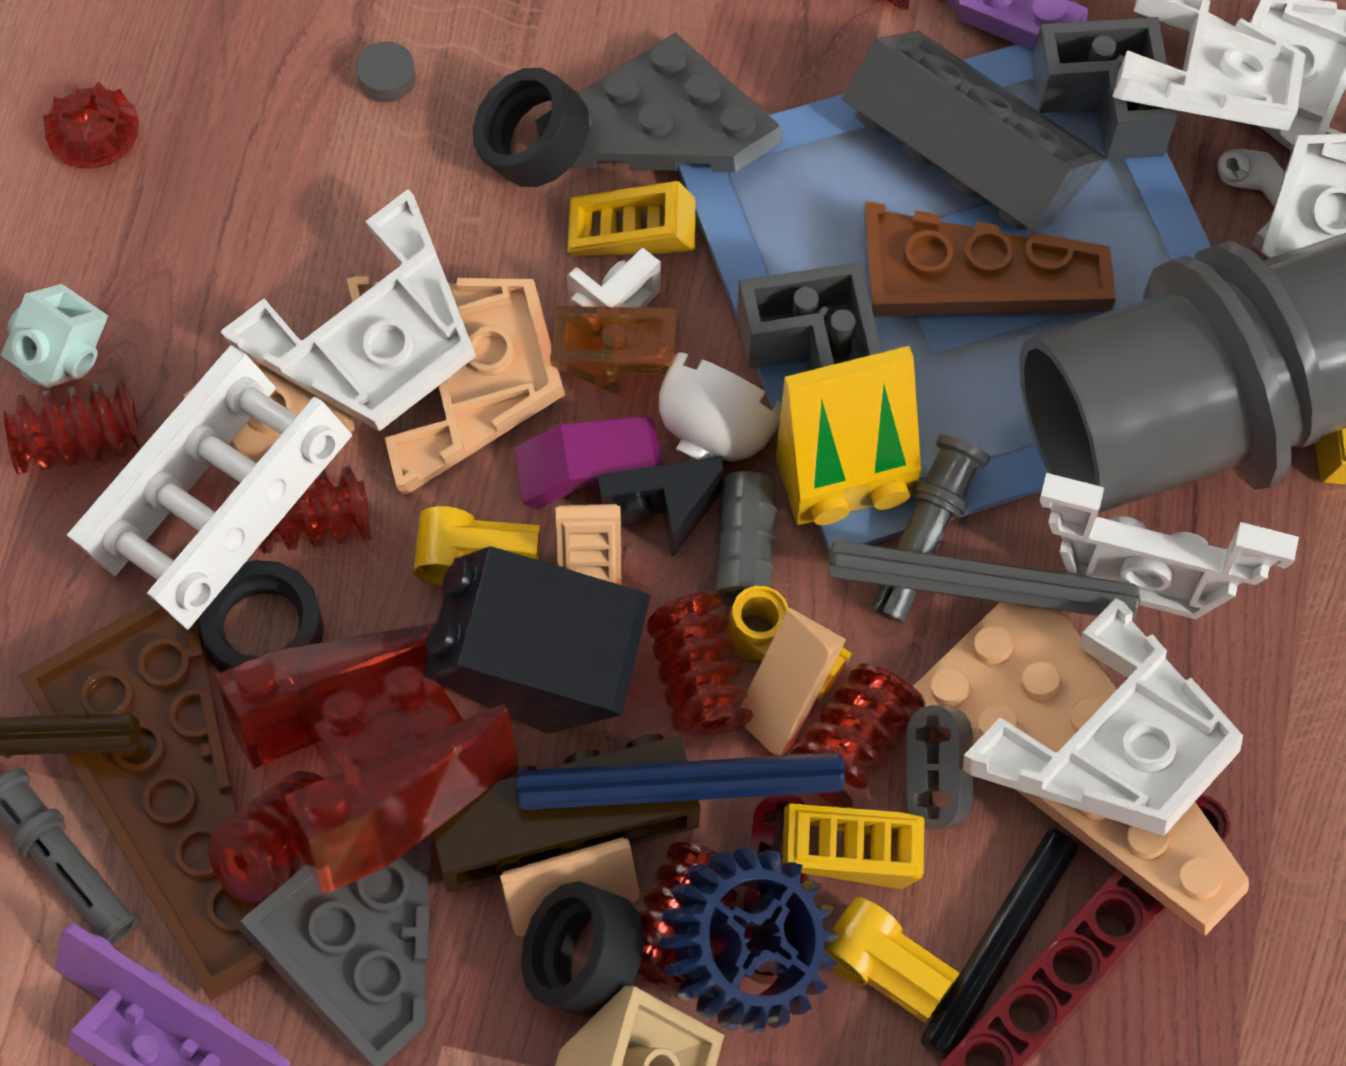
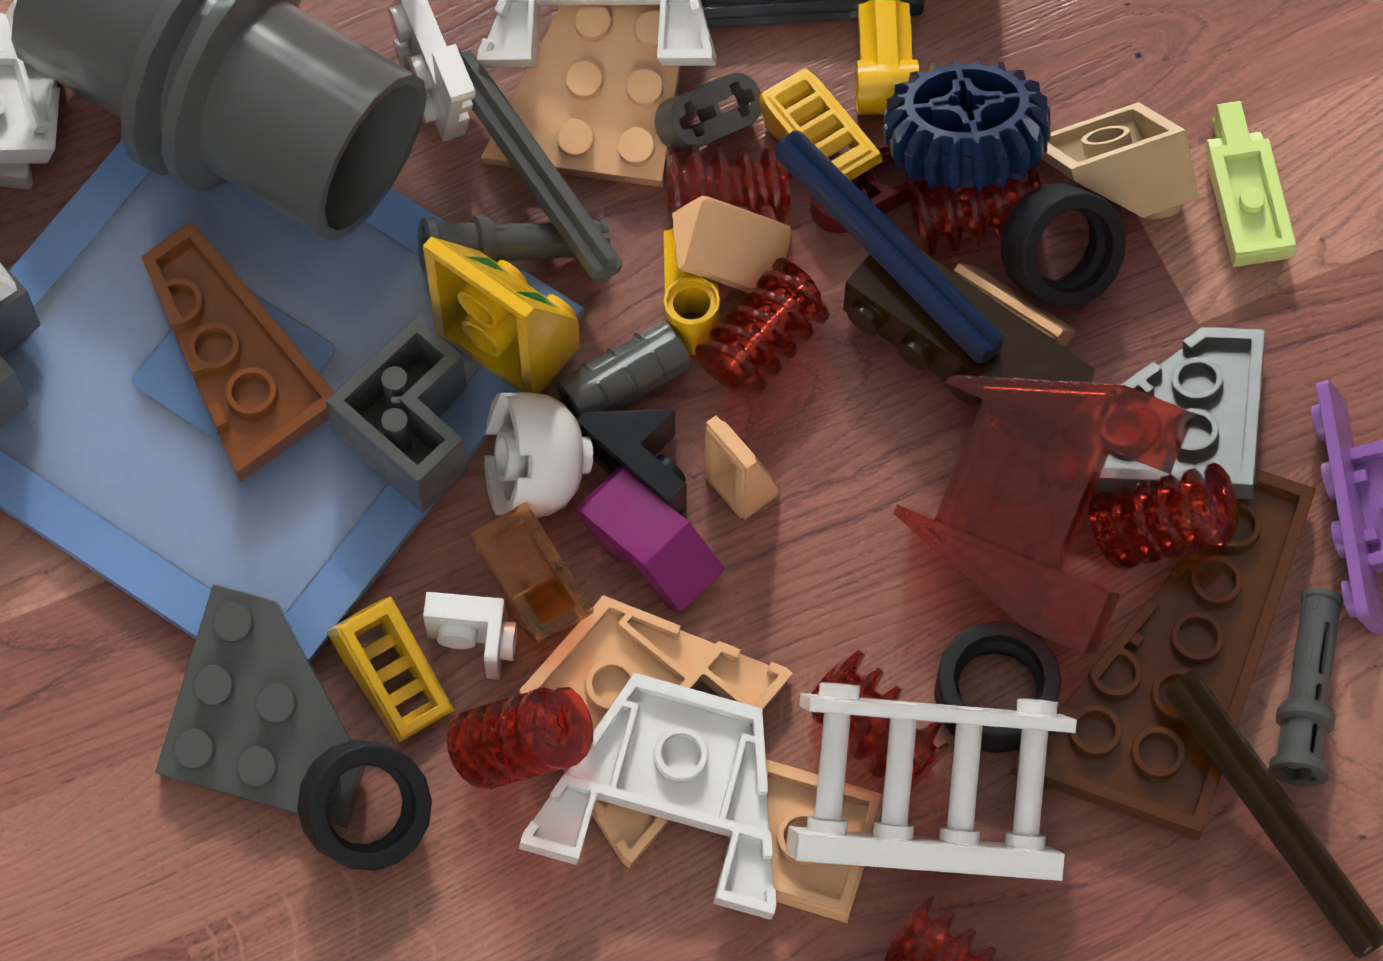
camera: 125 degrees left, 0 degrees up
yellow piece [413,506,541,586] -> none
black slope [423,546,651,734] -> none
dark grey slope [842,31,1106,231] -> none
none -> clear red piece [447,687,593,790]

